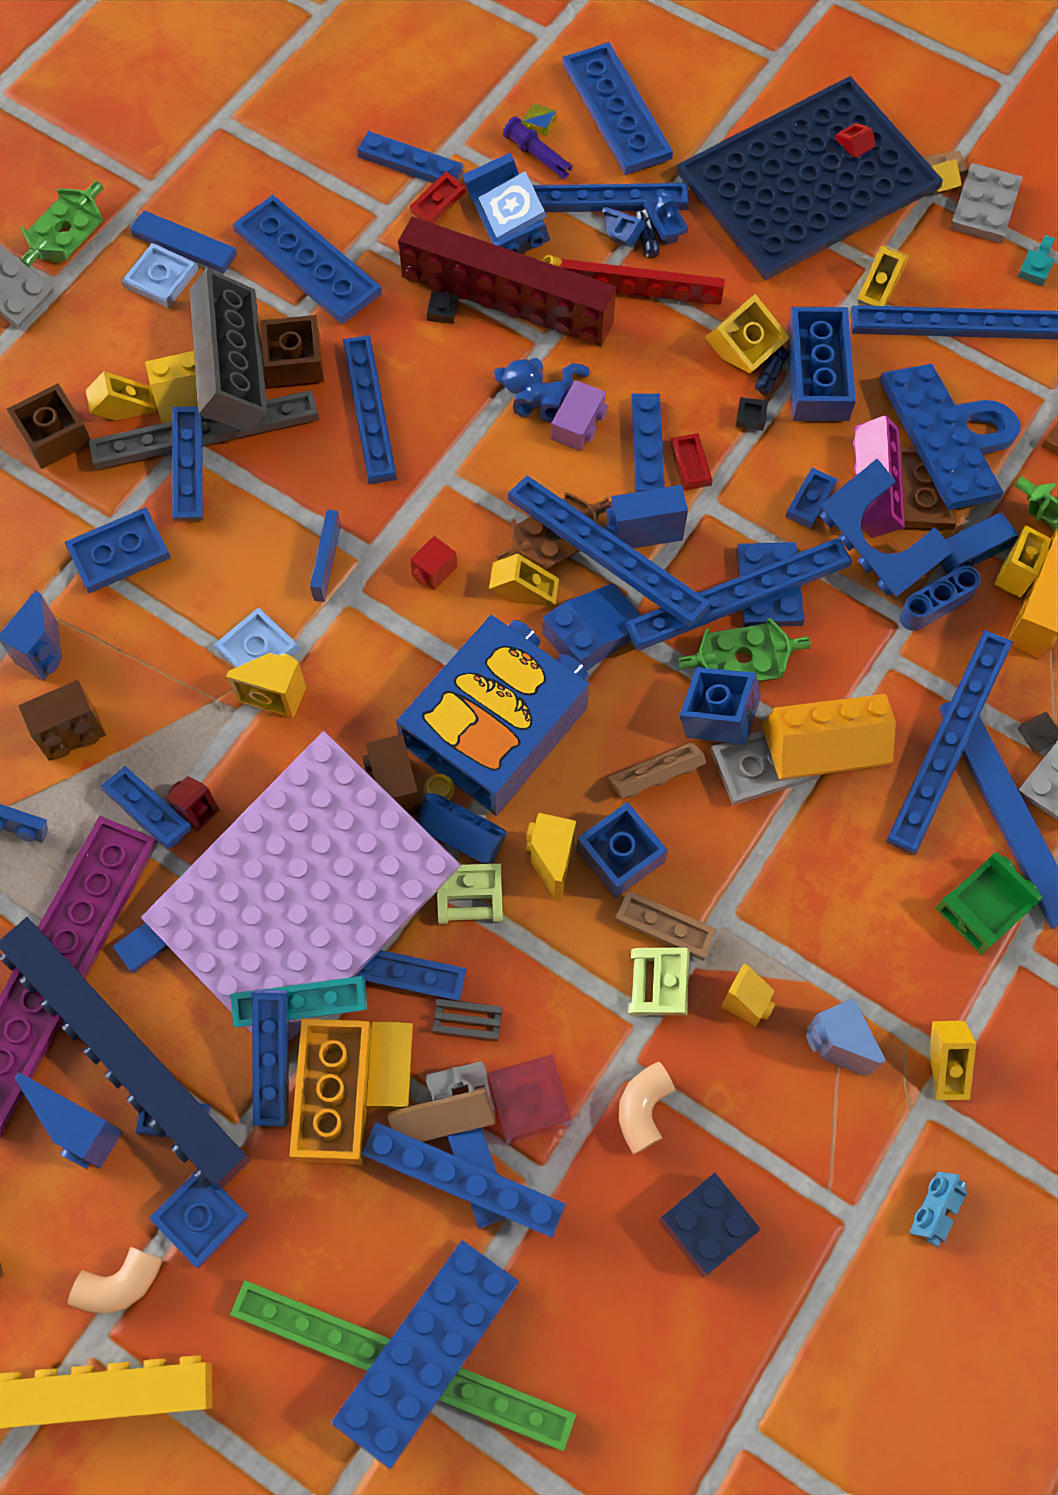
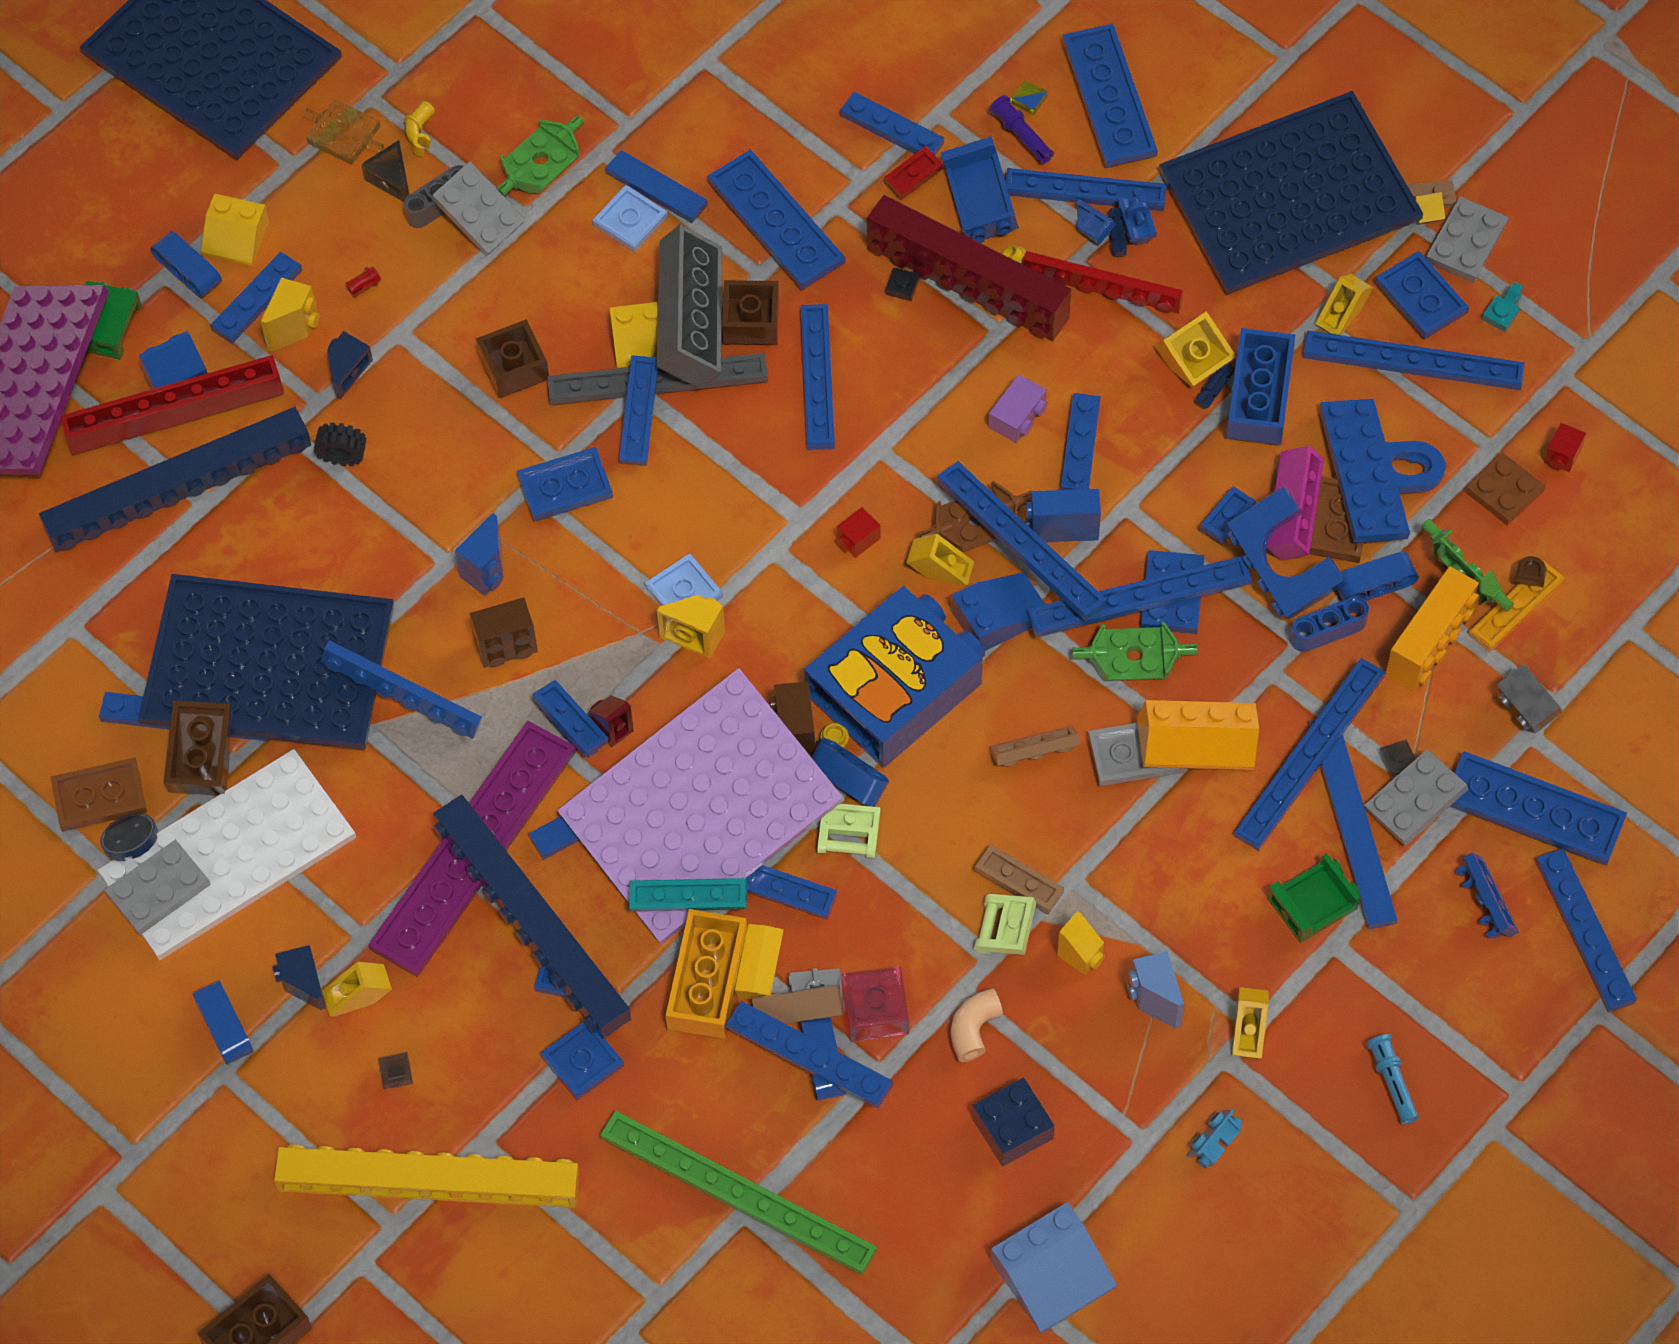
camera: 10 degrees right, 5 degrees down
blue slope [15,1073,123,1169] -> none
light nougat cylinder [68,1247,163,1314] -> none
yellow slope [86,371,157,421] -> none
blue tile [252,990,289,1127] -> none
blue tile [310,510,341,602] -> none
blue plate [331,1240,519,1471] -> none
dark grey tile [432,999,502,1042] -> none
light blue tile [479,171,547,241] -> none
blue animal [494,358,590,422] -> none
yellow slope [526,813,576,901] -> none
blue brick [576,802,668,899] -> none
red tile [670,433,713,491] -> none
blue brick [679,667,761,745] -> none
black plate [735,397,768,431] -> none
red slope [835,123,875,158] -> none
yellow slope [994,526,1051,598] -> none
none -> medium blue slope [991,1202,1117,1334]
none -> blue plate [1375,251,1469,339]

